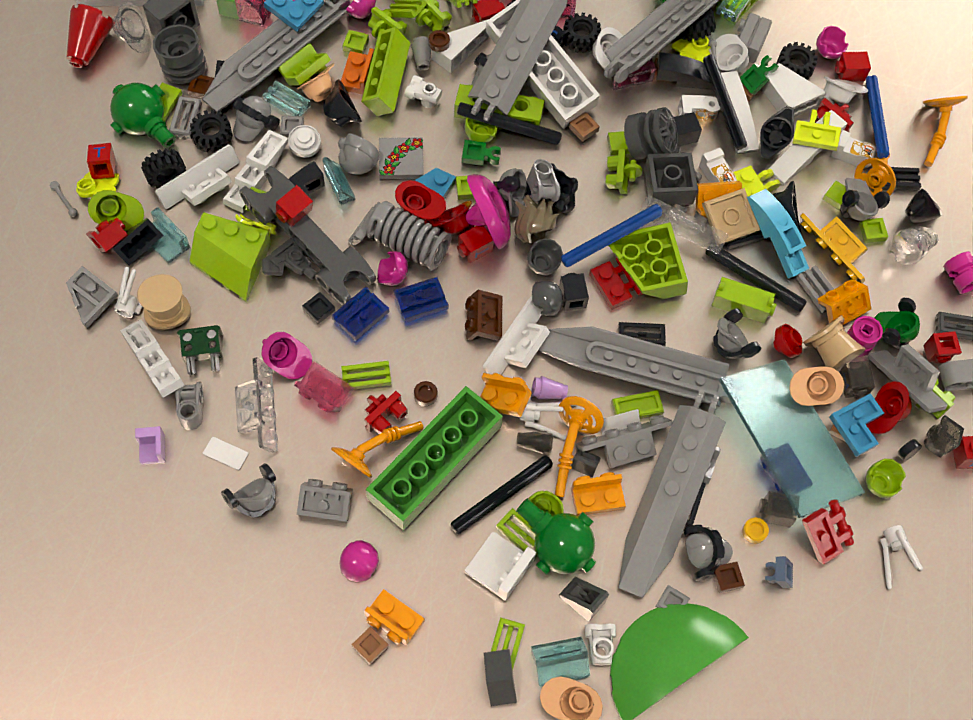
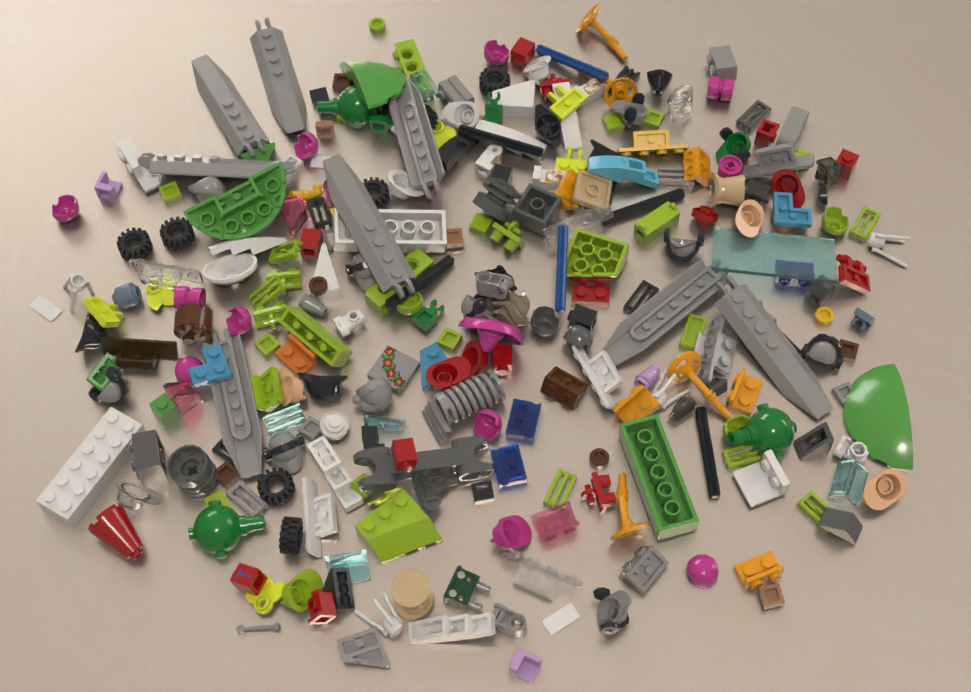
camera: 50 degrees left, 5 degrees down
none -> lime tile [848,206,881,243]

